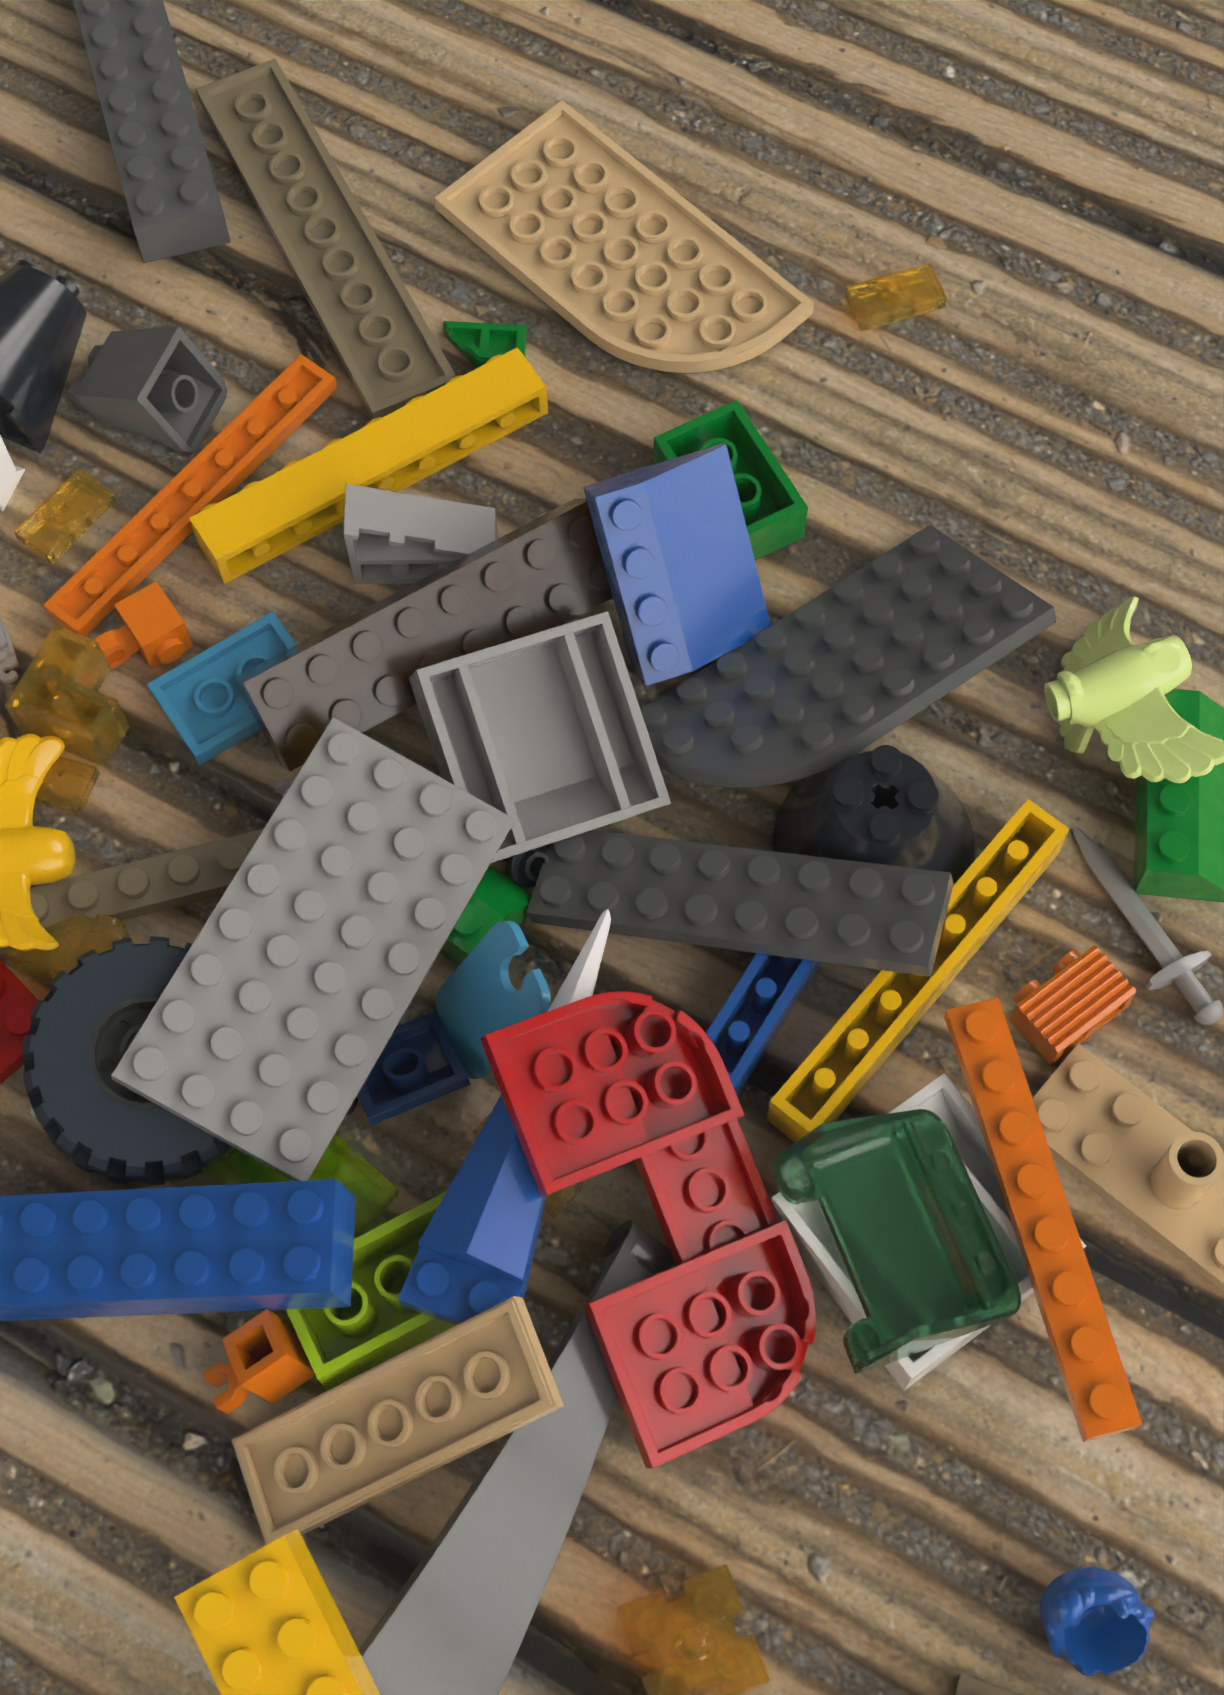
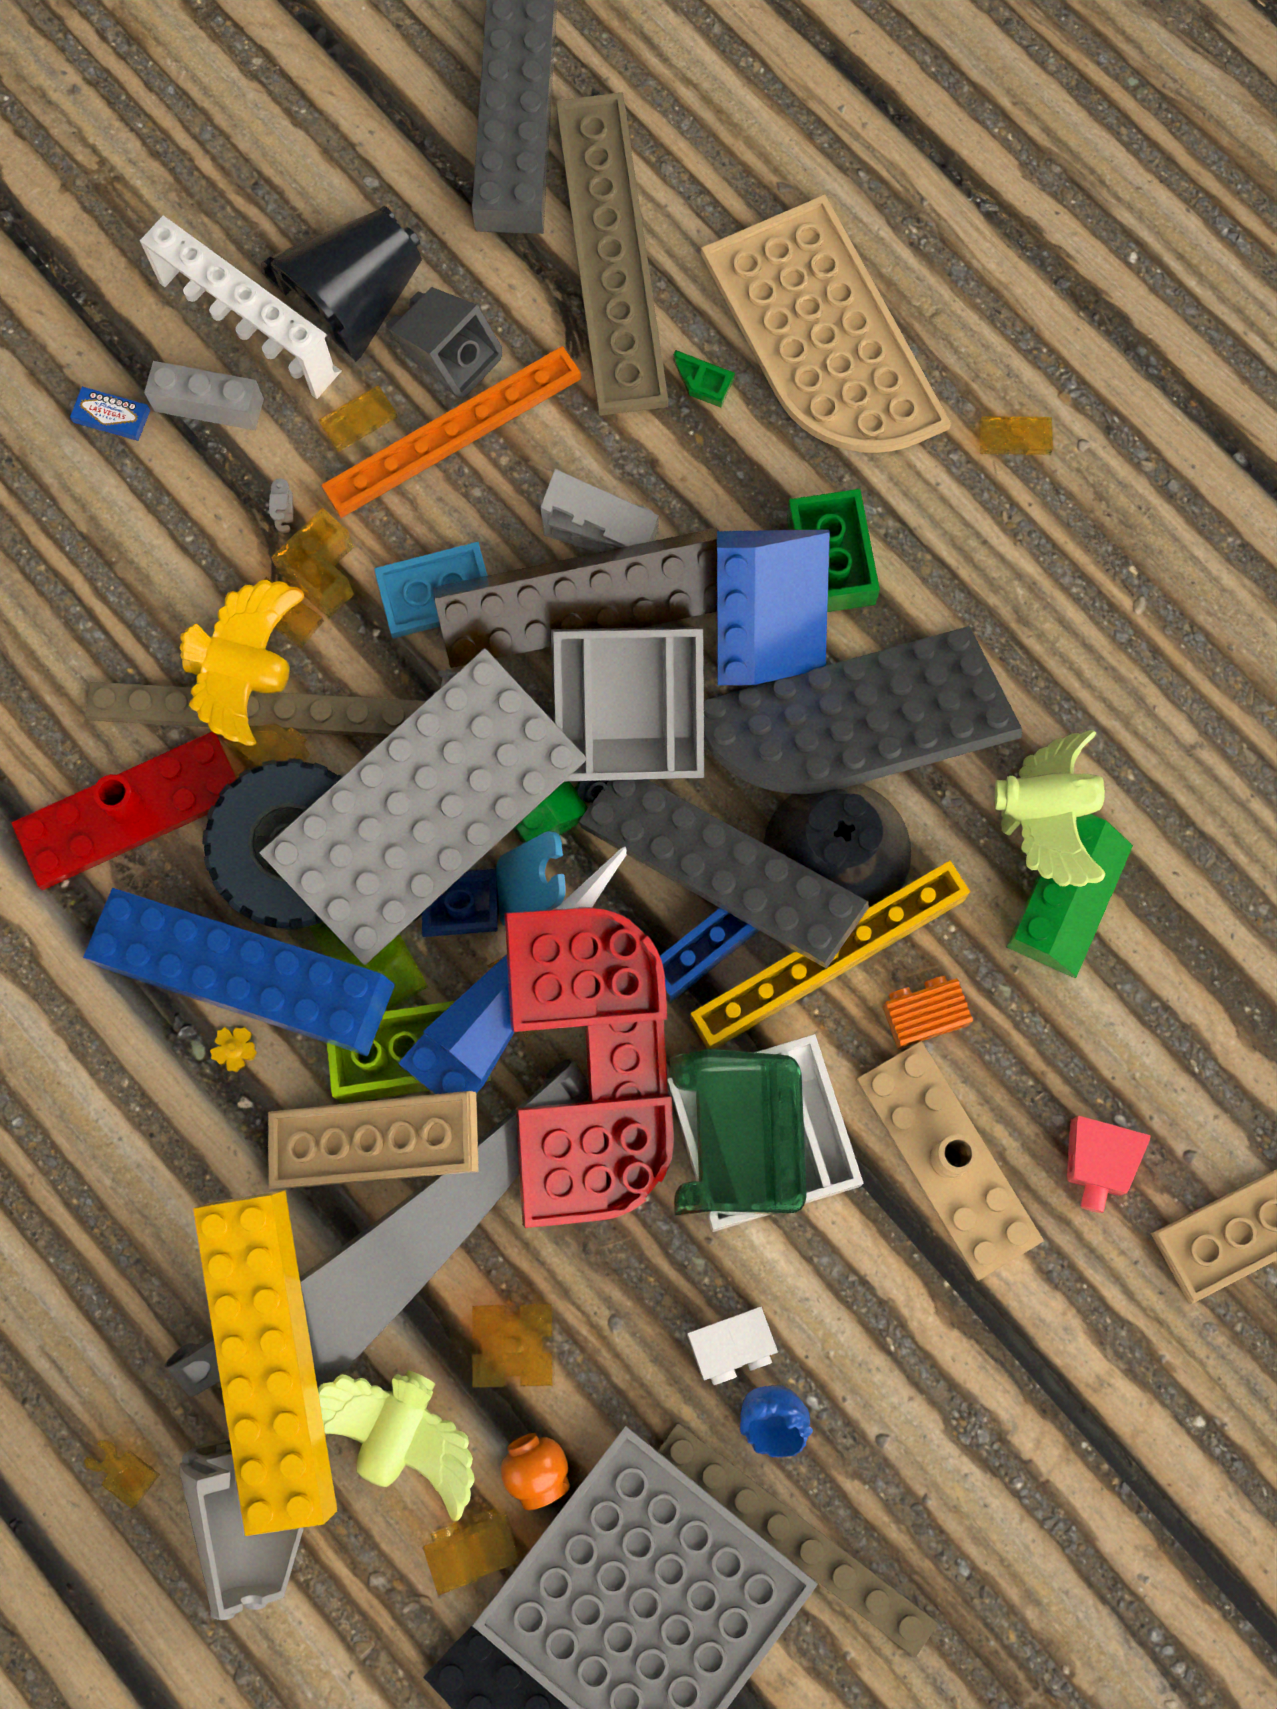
camera: 20 degrees right, 10 degrees up
orange brick [94,581,194,670] -> none
yellow brick [189,347,548,584] -> none
orange brick [203,1309,316,1414] -> none
orange plate [944,997,1143,1442] -> none
light grey sword [1073,828,1223,1025] -> none
none -> yellow plant [210,1027,257,1072]
none -> white brick [687,1307,778,1385]

